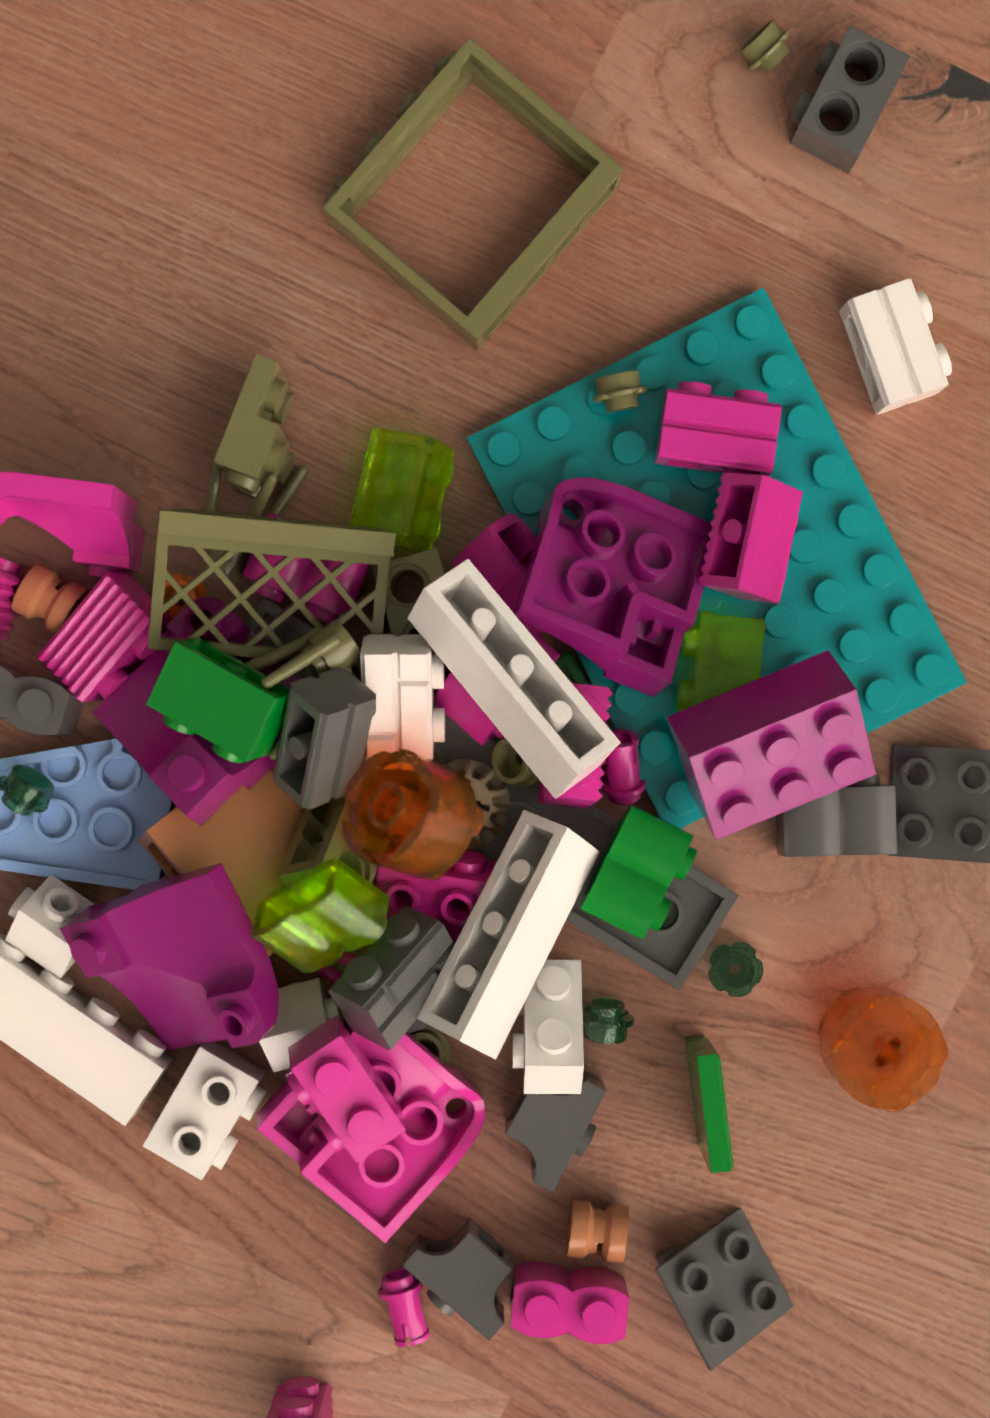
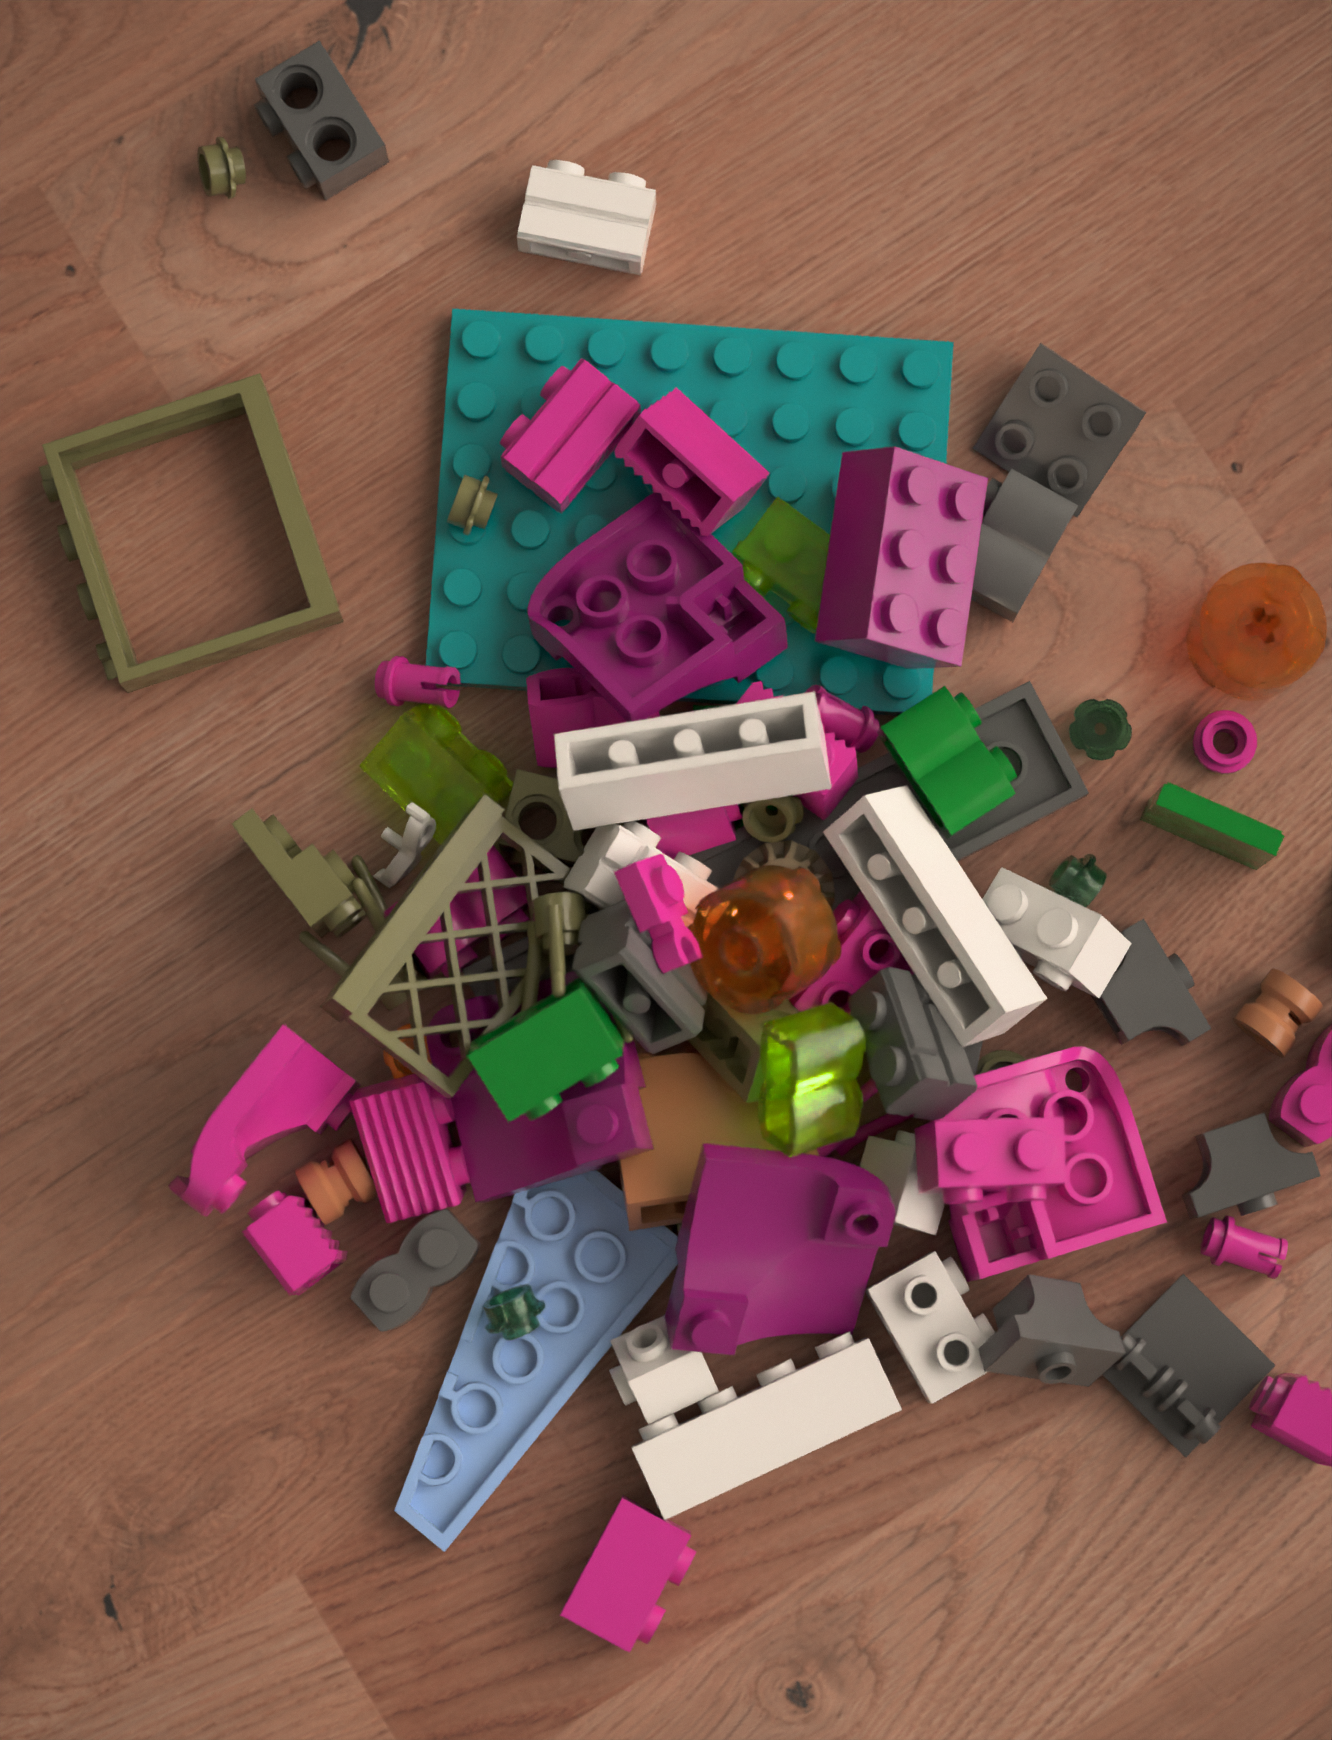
camera: 65 degrees left, 5 degrees down
none -> white piece [373,802,436,888]
none -> dark pink pin [375,656,461,708]
none -> dark pink plate [614,853,702,974]
none -> dark grey brick [978,1274,1125,1387]
none -> dark grey hinge [1102,1274,1276,1457]
none -> dark pink plate [1192,710,1257,774]

